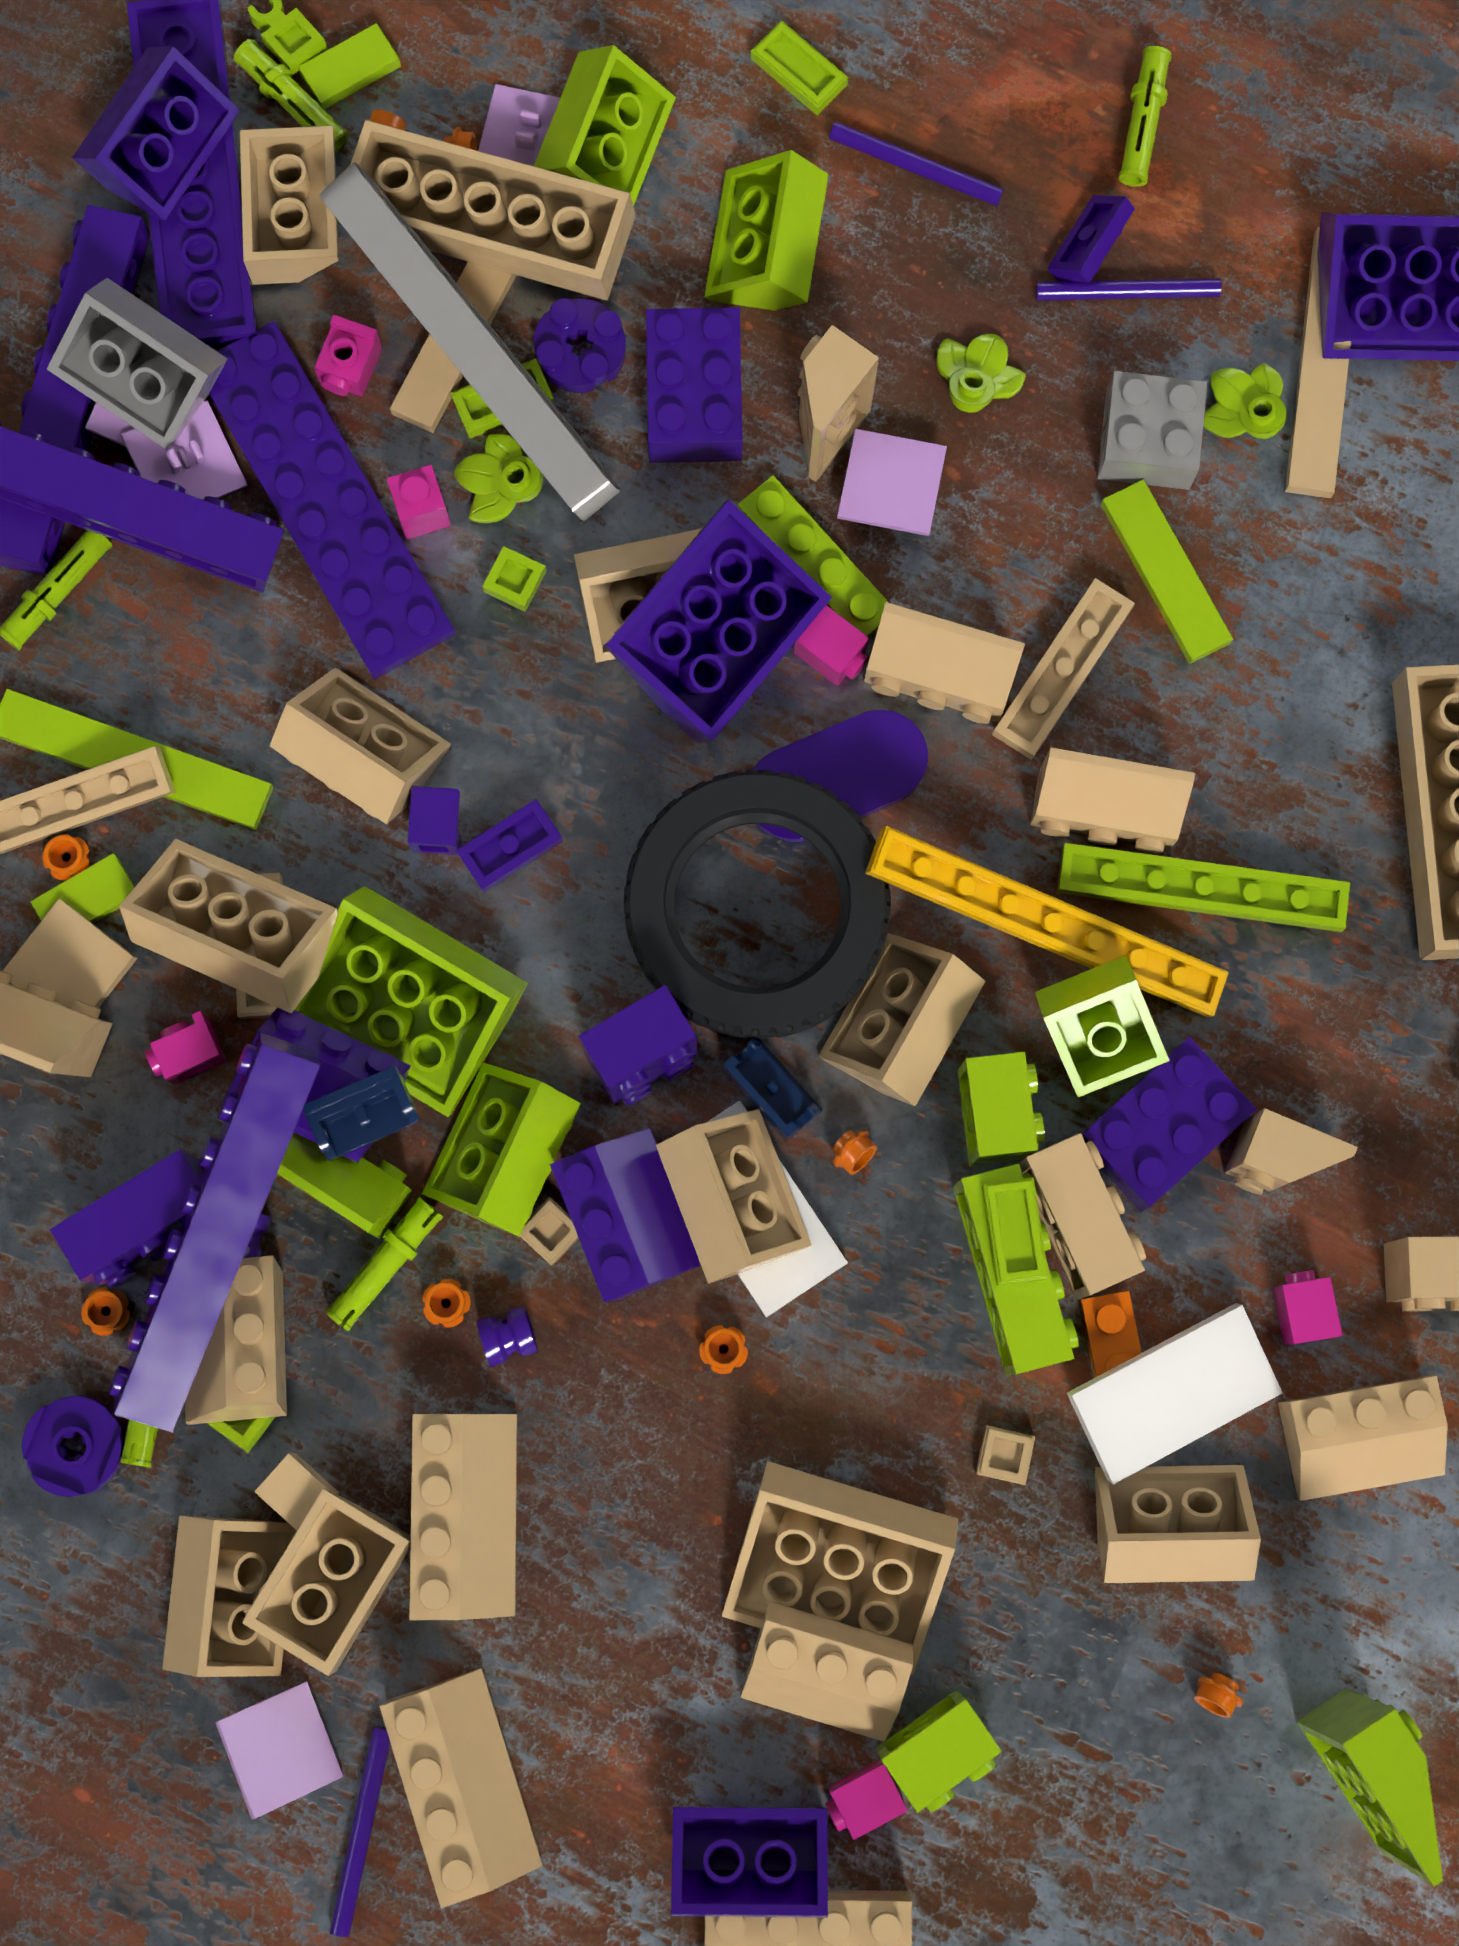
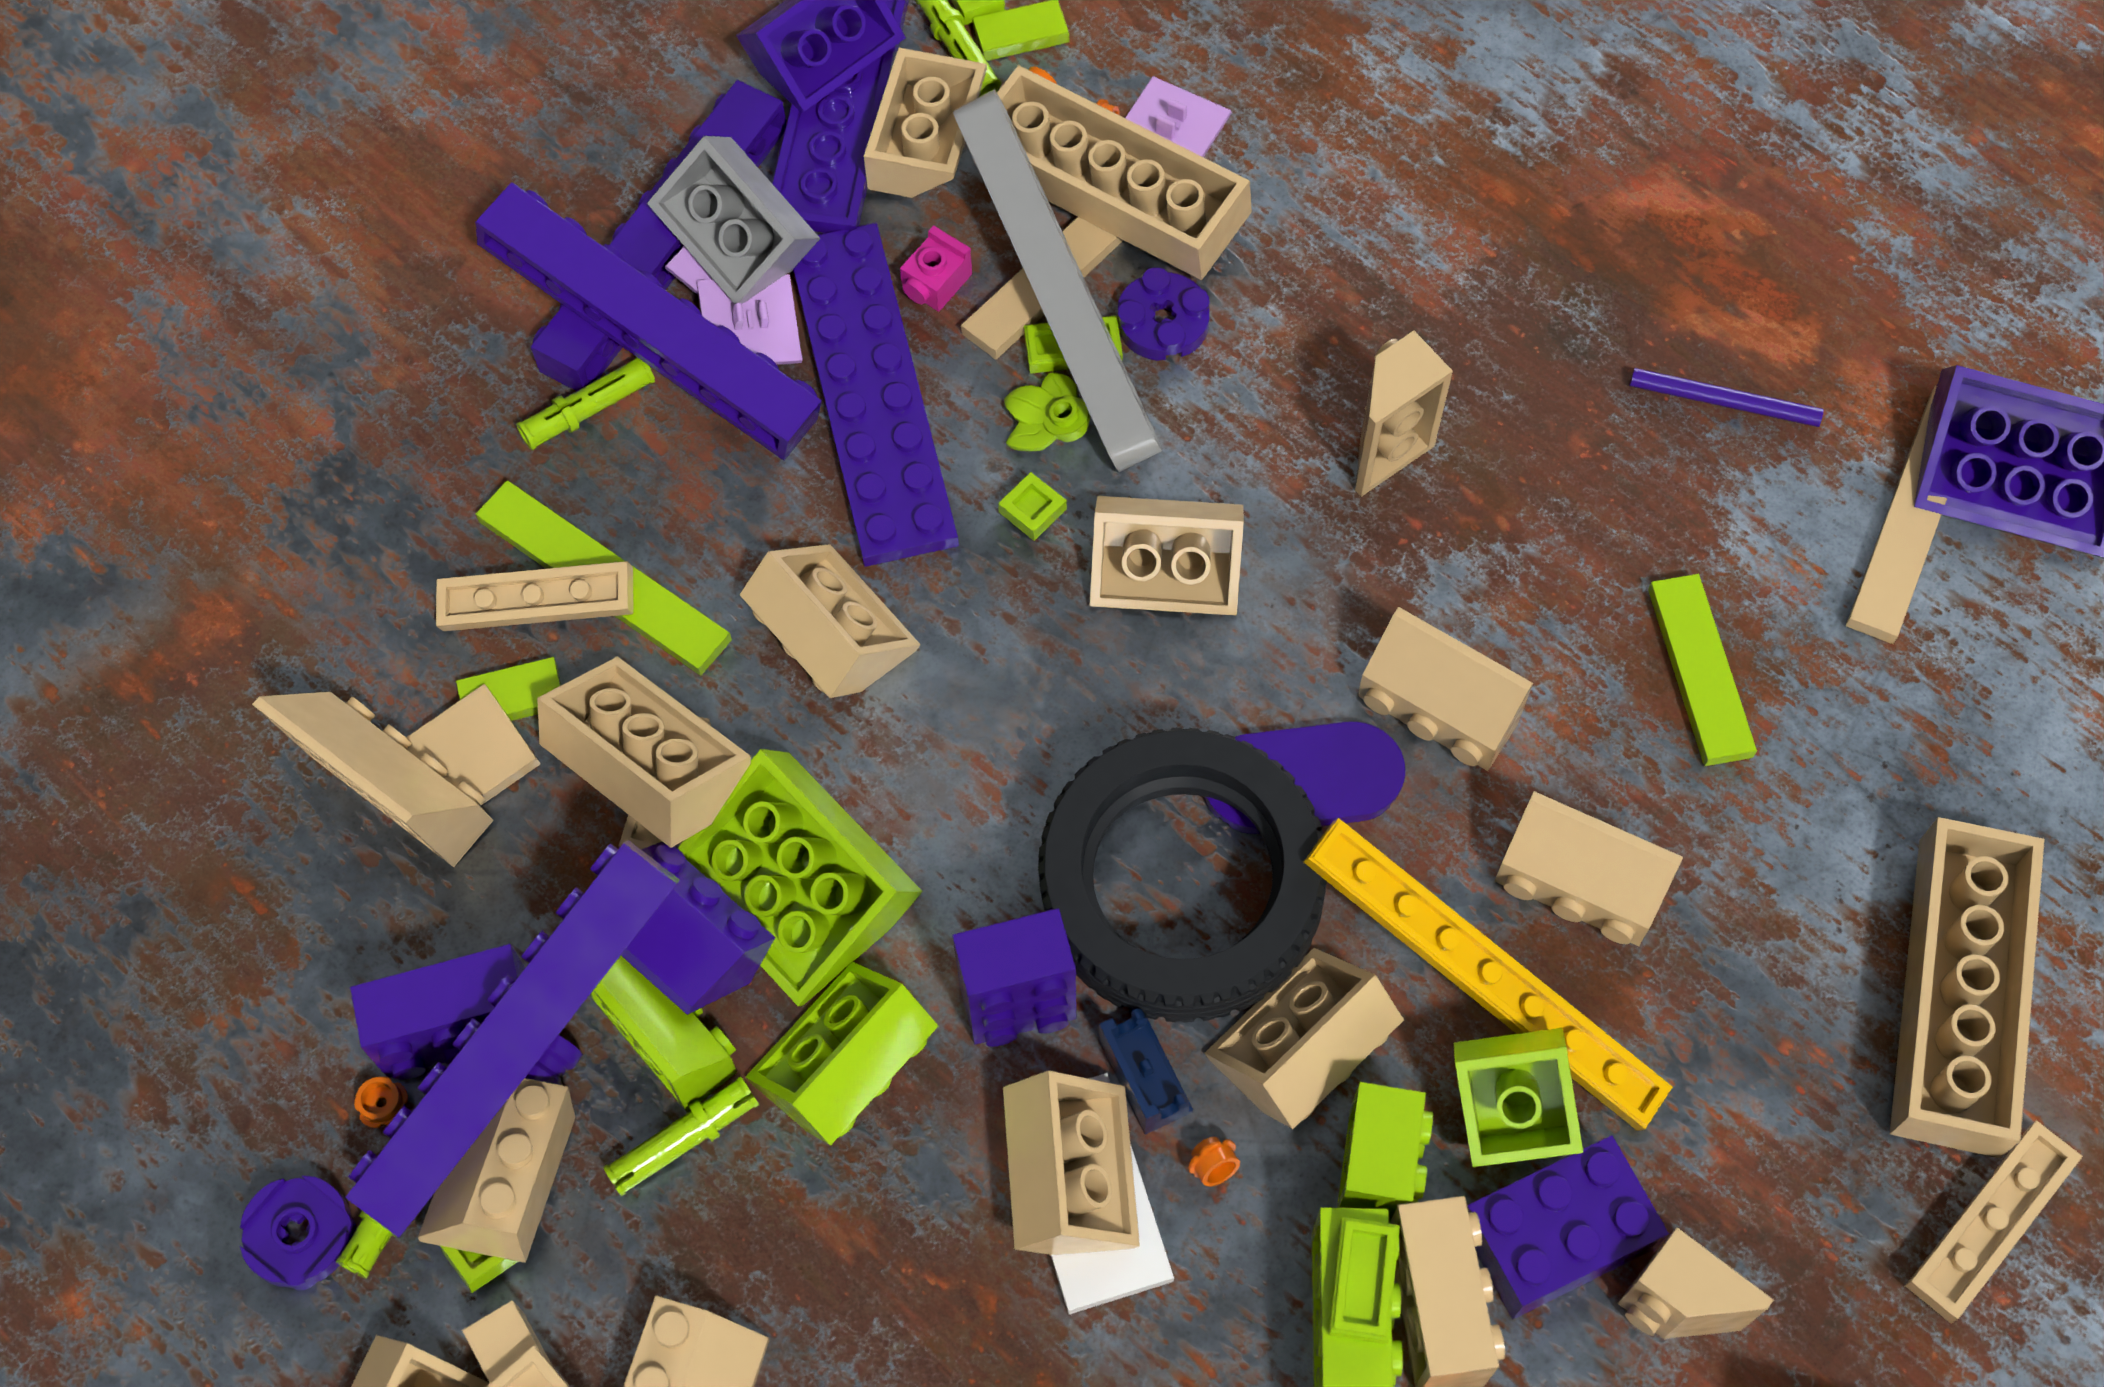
camera: 20 degrees right, 15 degrees down
orange plate [42,834,90,881] -> none
dark pink brick [145,1011,227,1085] -> none
dark blue hinge [303,1066,421,1161] -> none
dark pink brick [386,464,451,540] -> none
dark purple panel [407,786,461,855] -> none
orange plate [422,1279,471,1328] -> none
dark purple plate [456,799,563,893] -> none
dark purple wheel [476,1305,538,1367] -> none
tan tile [520,1197,579,1266] -> none
lime slope [534,45,676,207] -> none
dark purple slope [550,1128,701,1303] -> none
dark purple slope [604,500,832,742] -> none
dark purple brick [646,307,743,463] -> none
orange plate [699,1325,748,1374] -> none
lime slope [704,150,829,311] -> none
lime plate [738,475,889,638] -> none
lime tile [751,20,848,116] -> none
dark pink brick [794,605,870,687] -> none
dark purple bar [829,122,1004,206] -> none
lavender piece [837,429,947,536] -> none
lime plate [936,334,1026,413] -> none
tan plate [992,578,1135,760] -> none
dark purple plate [1047,195,1135,283] -> none
lime plate [1057,843,1350,932] -> none
light grey brick [1097,371,1208,490] -> none
lime pin [1119,46,1171,187] -> none
lime plate [1203,363,1287,439] -> none

